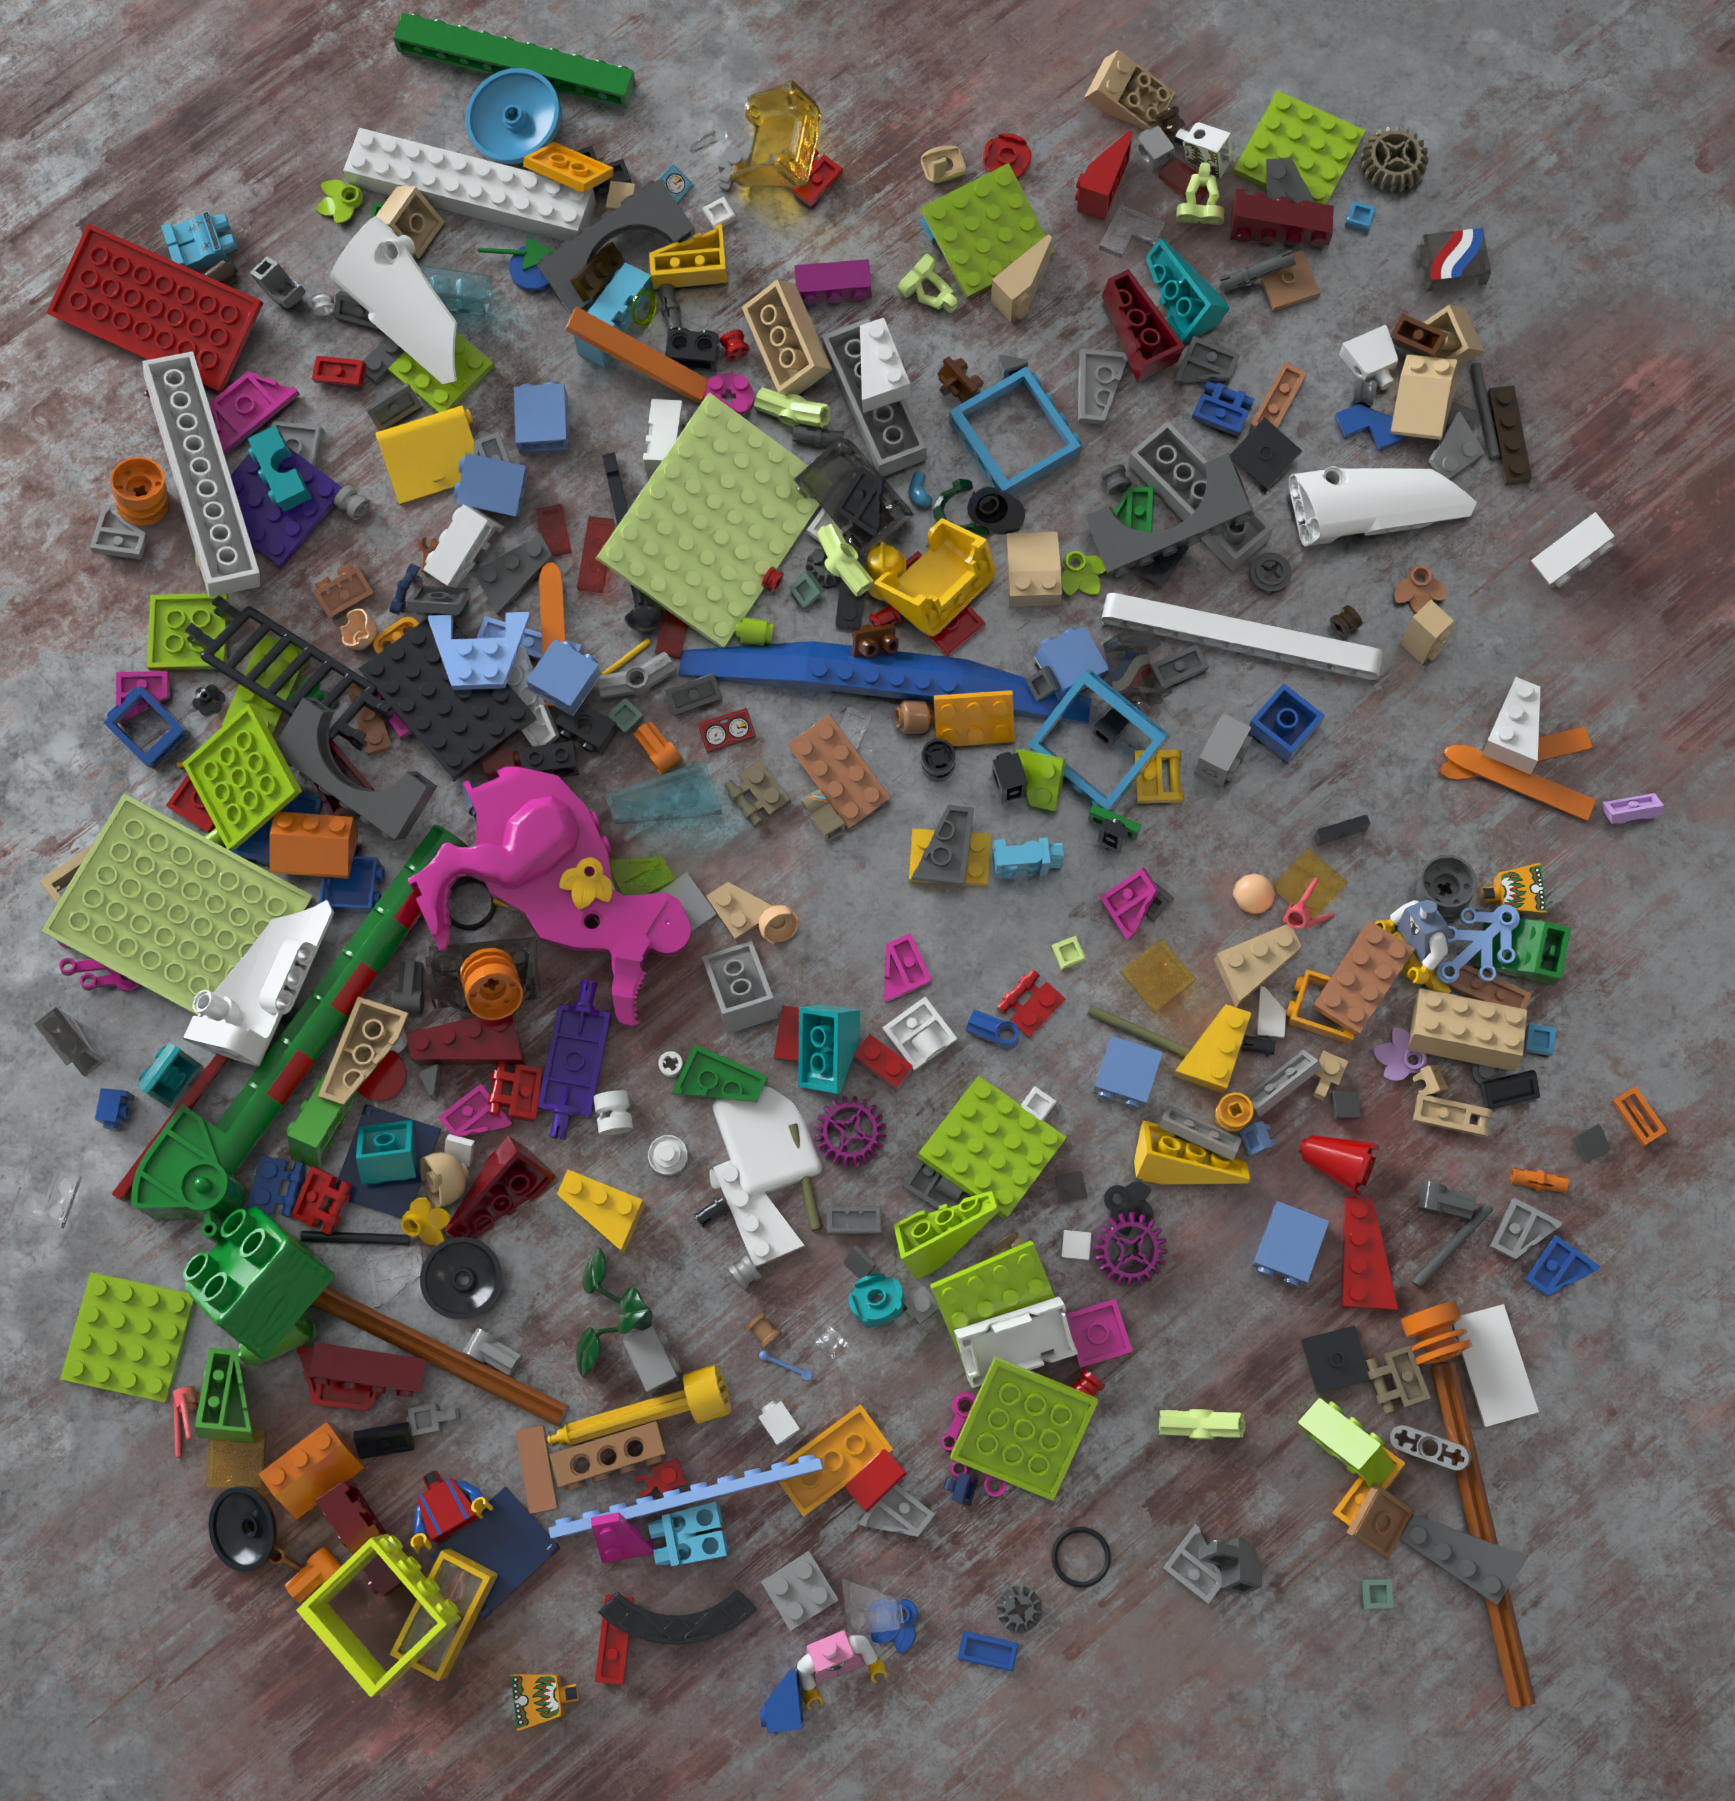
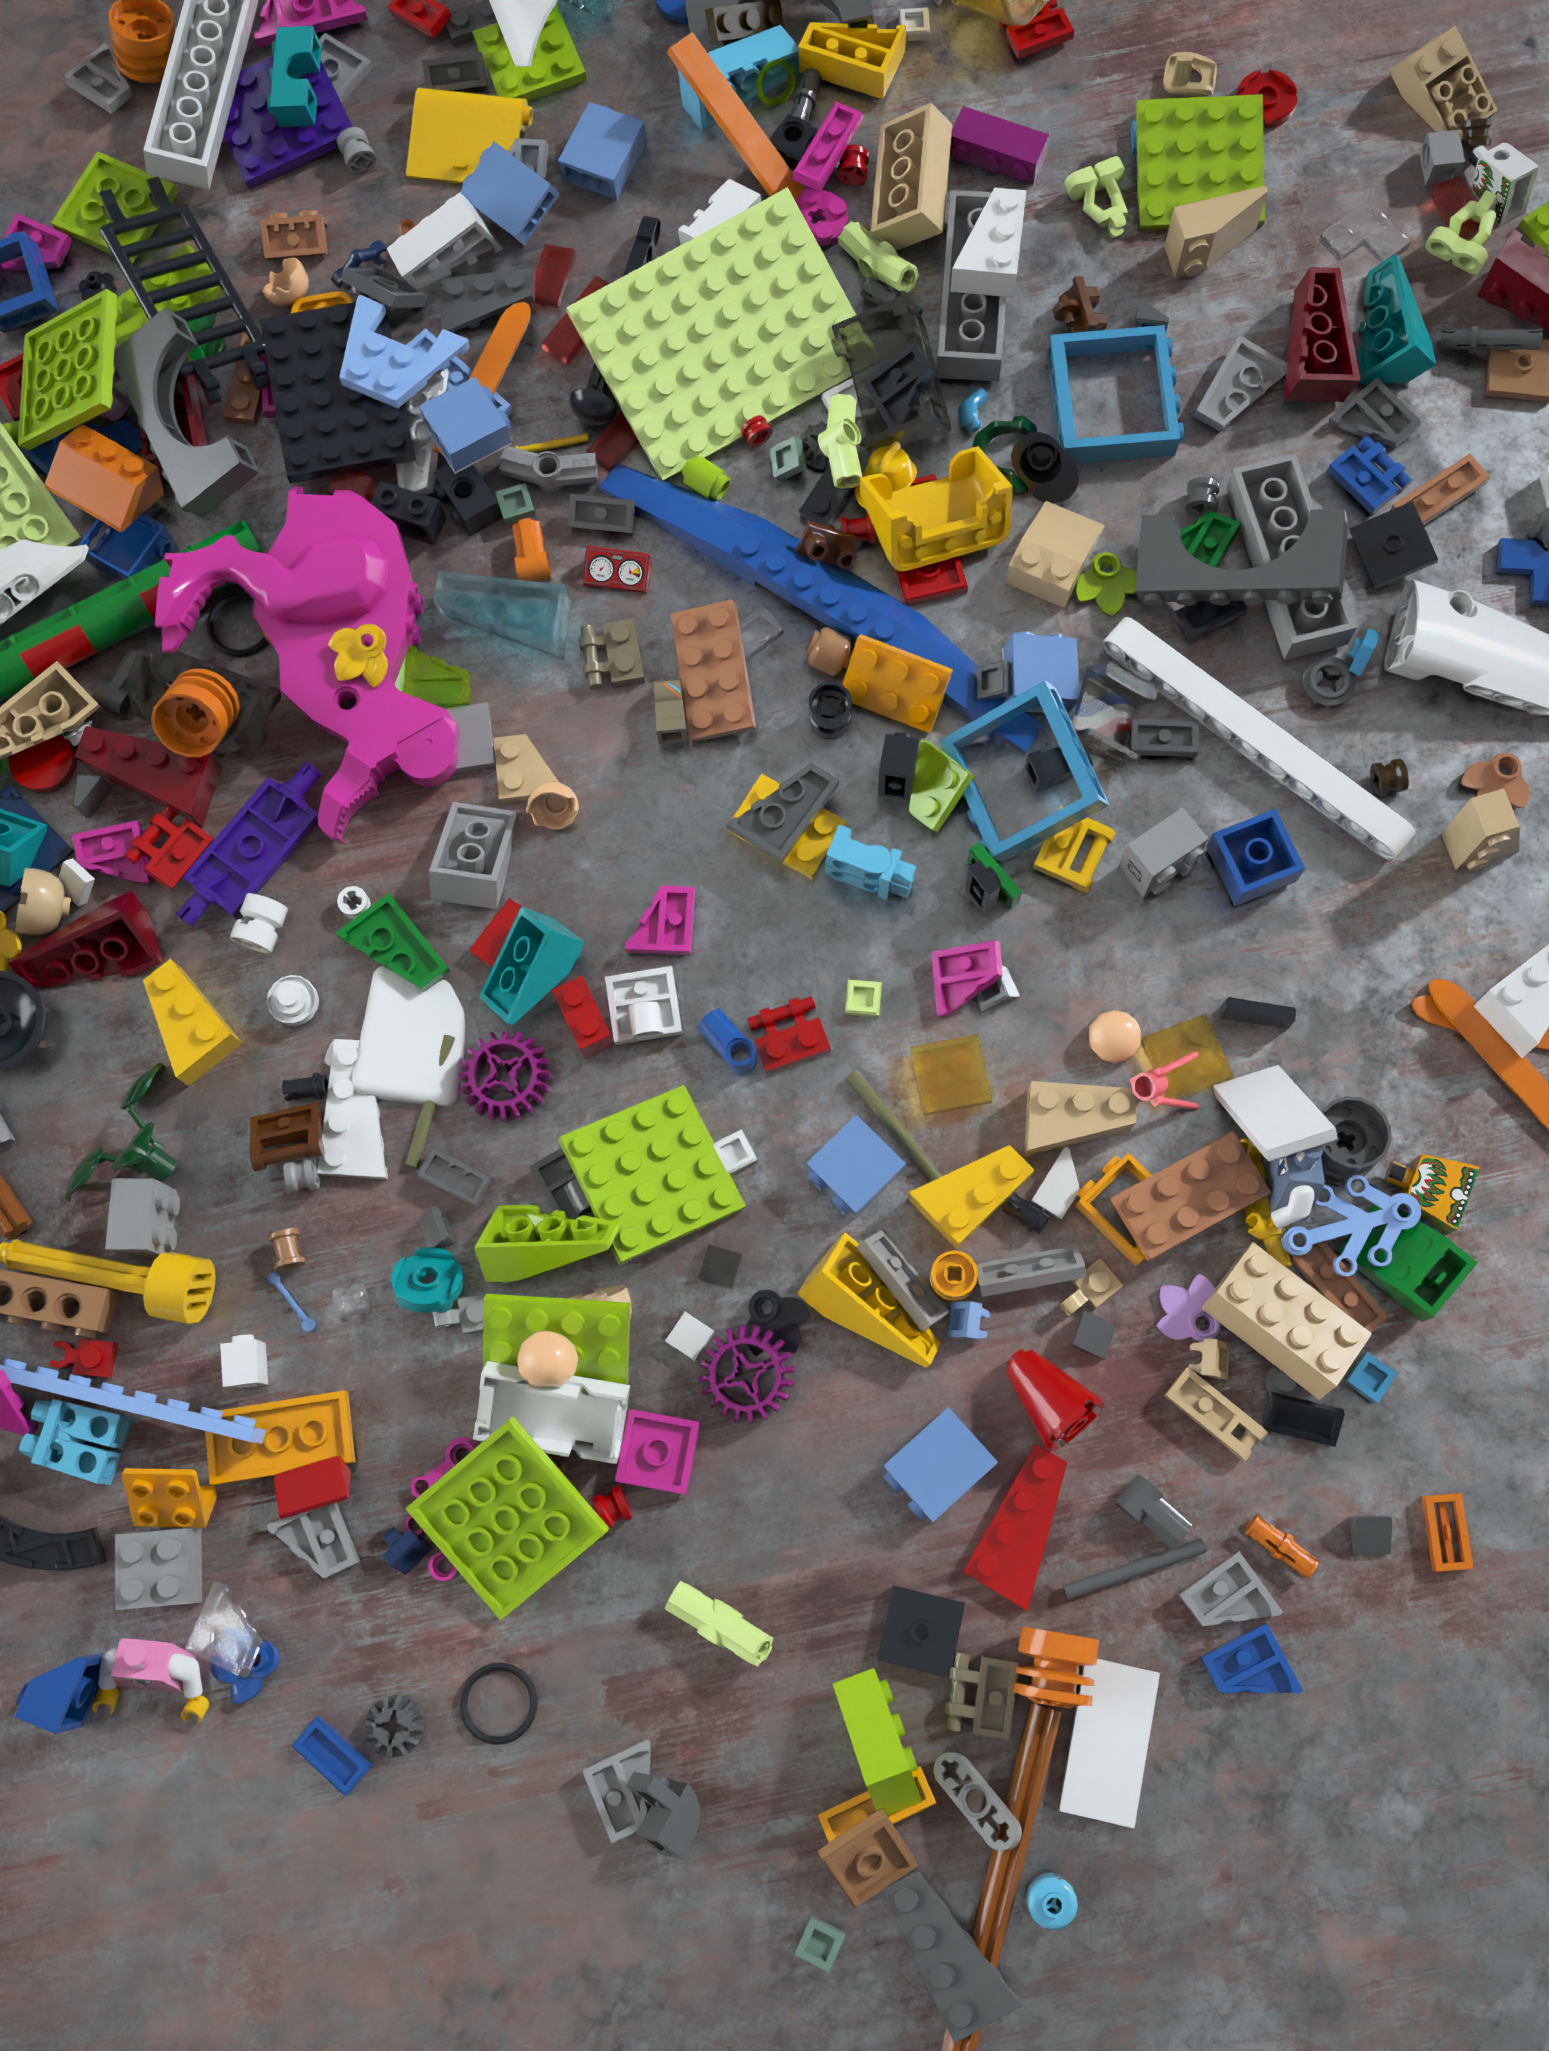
camera: 30 degrees right, 0 degrees up
red slope [1075,131,1133,220] -> none
none -> light orange bracket [121,1468,217,1528]
none -> reddish brown plate [250,1102,325,1172]
none -> light nougat hair [517,1331,578,1387]
none -> dark pink tile [793,101,863,192]
none -> medium azure head [1026,1873,1078,1930]
none -> white tile [1213,1065,1337,1161]
none -> dark azure plate [1348,628,1381,676]

